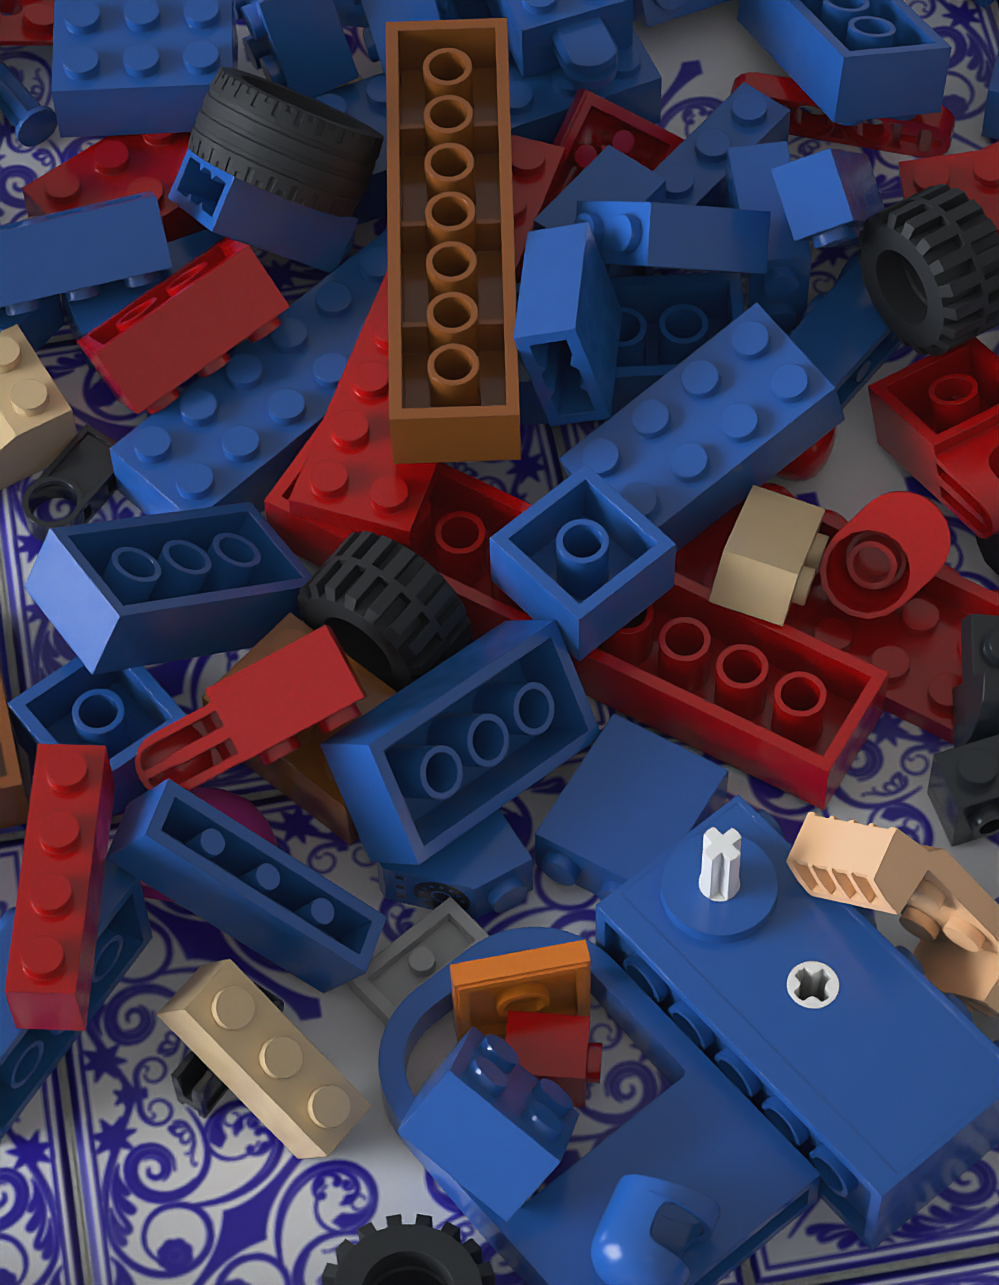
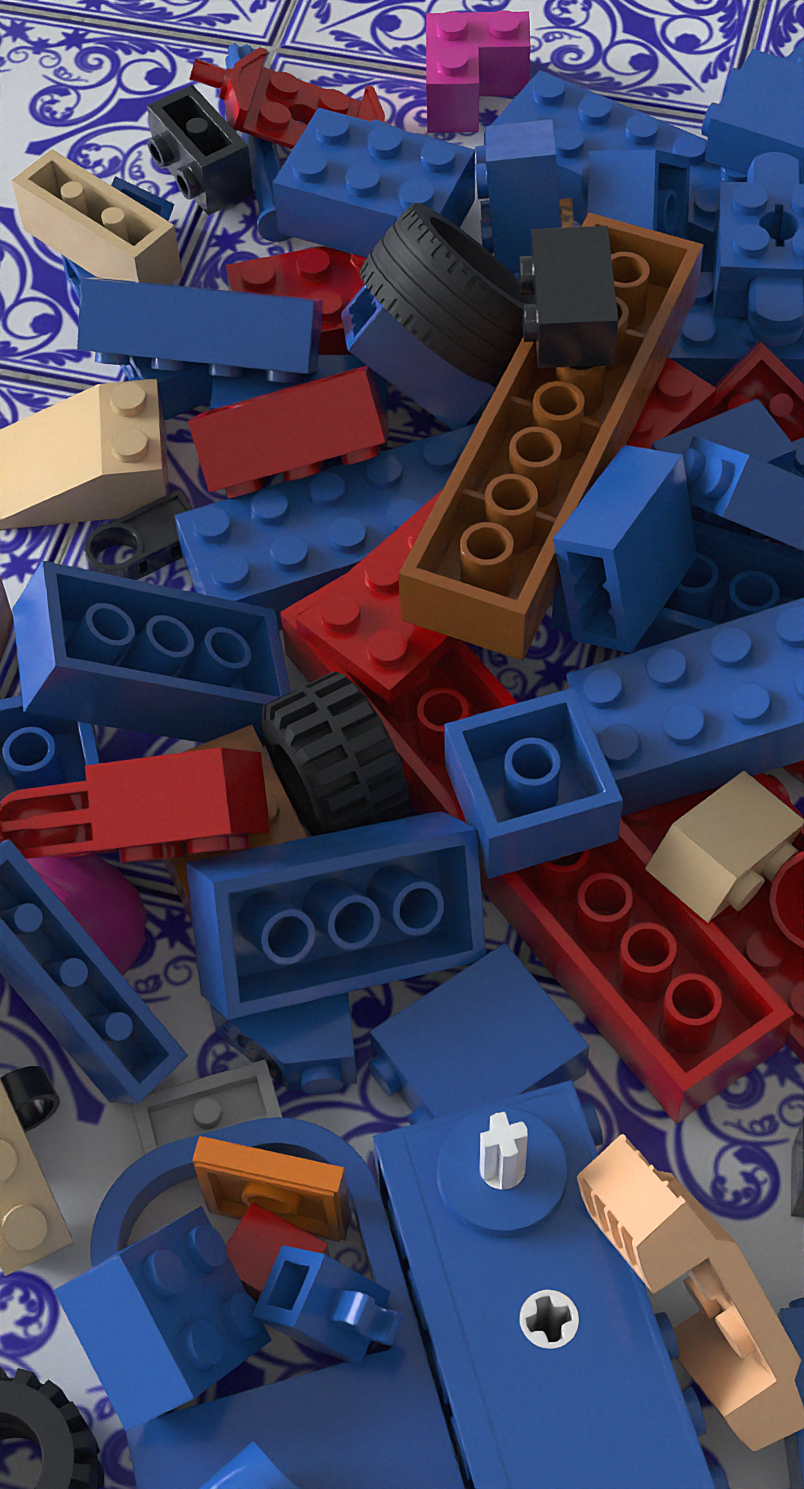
camera: 25 degrees right, 0 degrees up
none -> blue brick [251,1245,404,1364]
none -> black brick [519,226,618,368]

